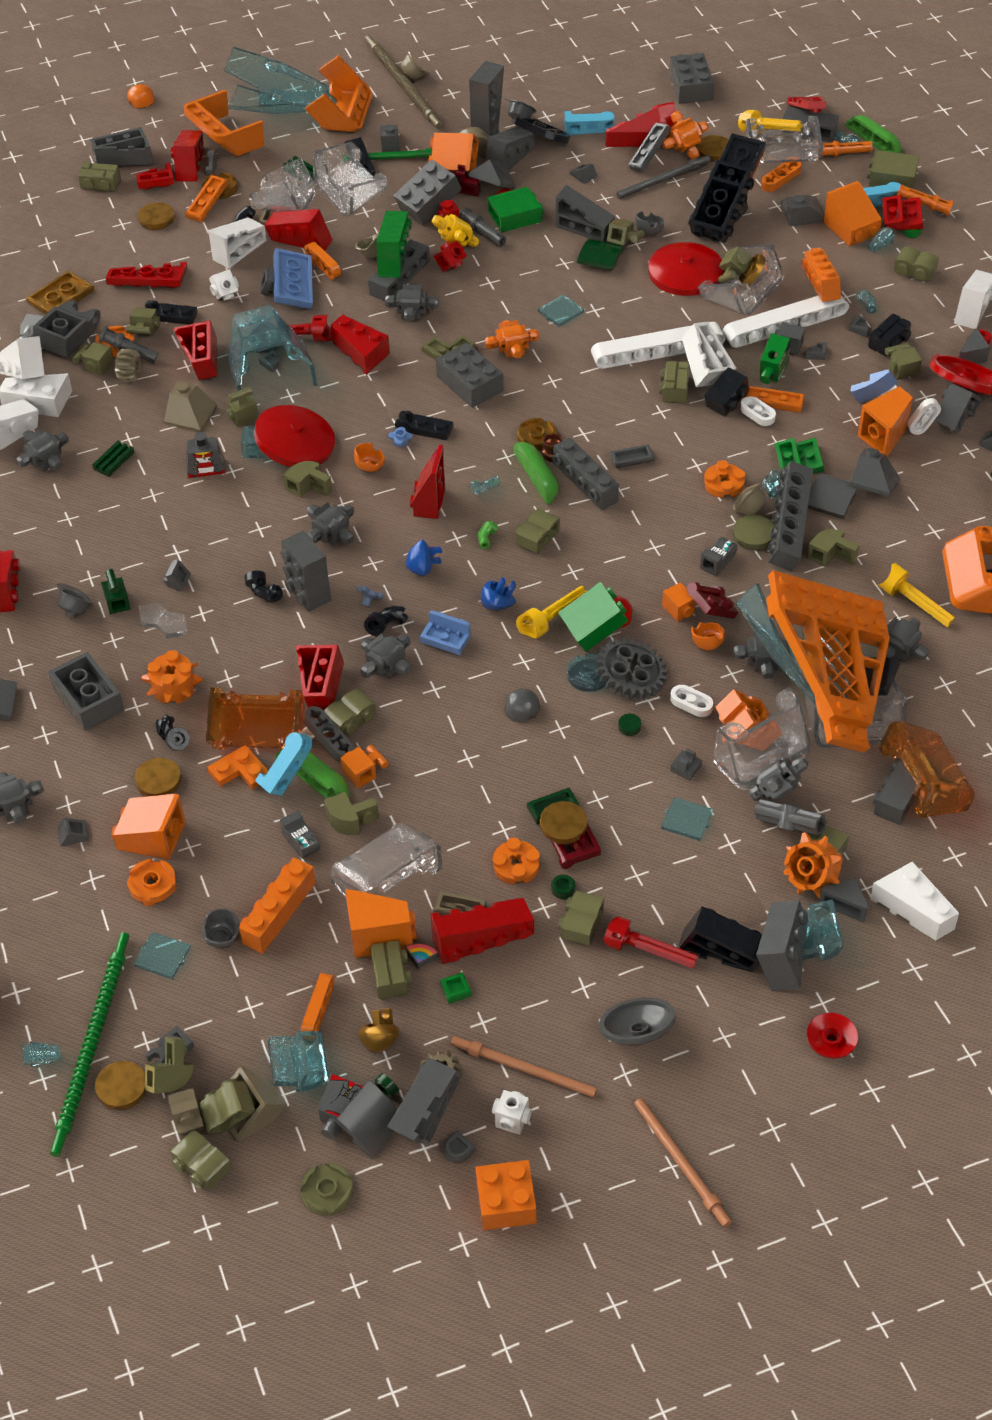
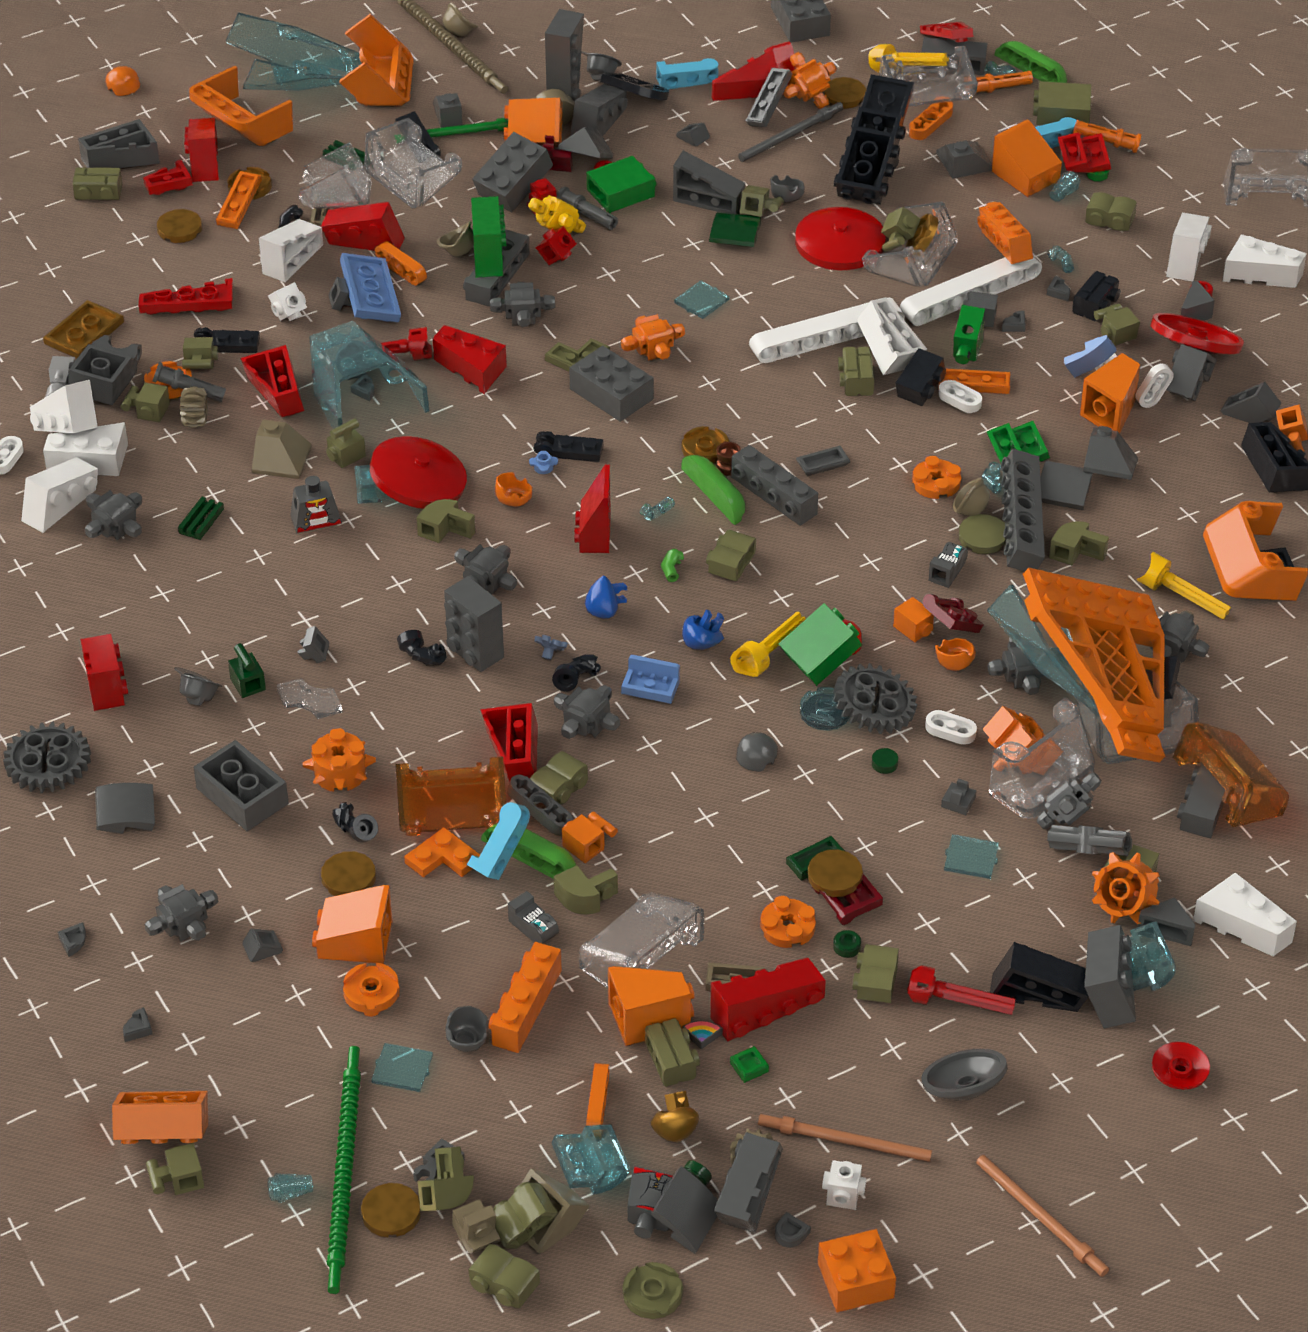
camera: 10 degrees left, 5 degrees down
dark grey tile [206,150,217,176] -> none

